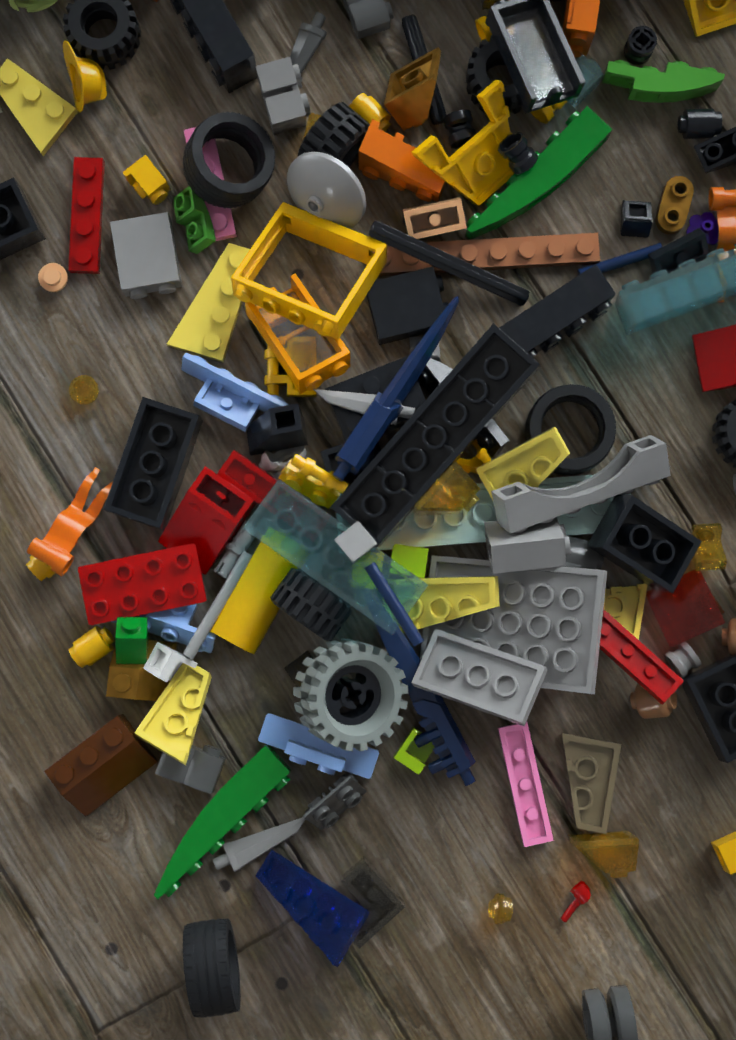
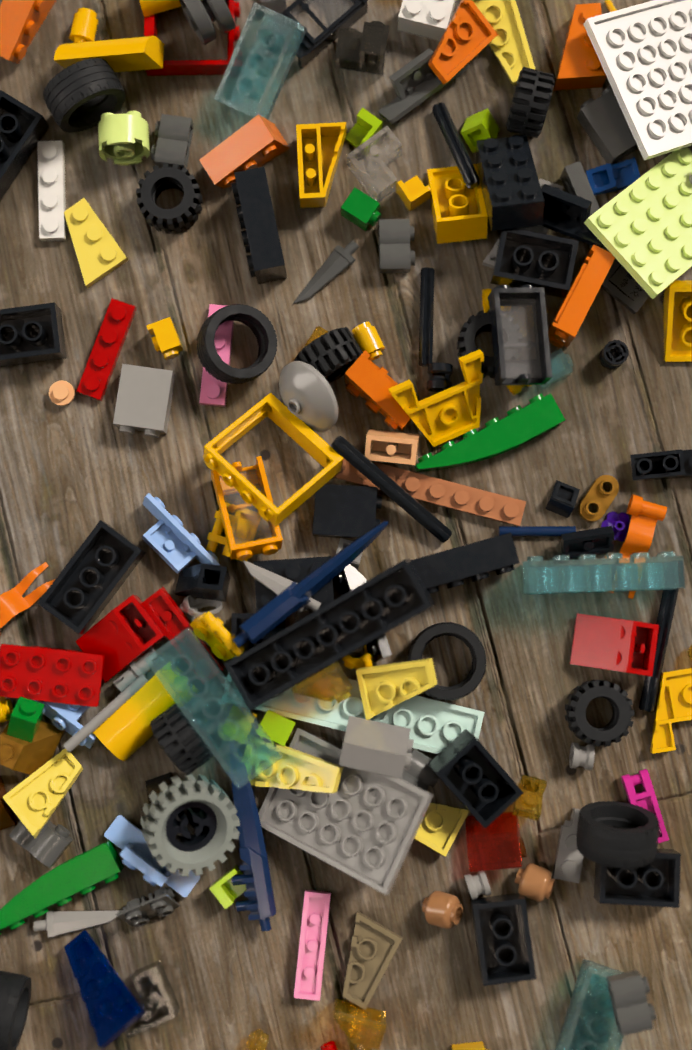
camera: 20 degrees right, 0 degrees up
yellow piece [63,40,107,113] -> none
clear yellow plate [69,375,99,405] -> none
white panel [143,642,198,682] -> none
light yellow wing [167,243,250,363] -> none
bright green slope [173,186,216,254] -> none
light grey piece [256,57,310,135] -> none
light grey slope [334,521,377,564] -> none
dark blue bar [364,562,424,647] -> none
pearl gold slope [384,47,442,131] -> none
light grey plate [411,629,548,726] -> none
light grey arch [491,435,671,534] -> none
black wheel [498,132,538,174] -> none
red plate [599,609,684,705] -> none
bright green slope [602,60,725,103] -> none
black brick [677,109,722,139] -> none

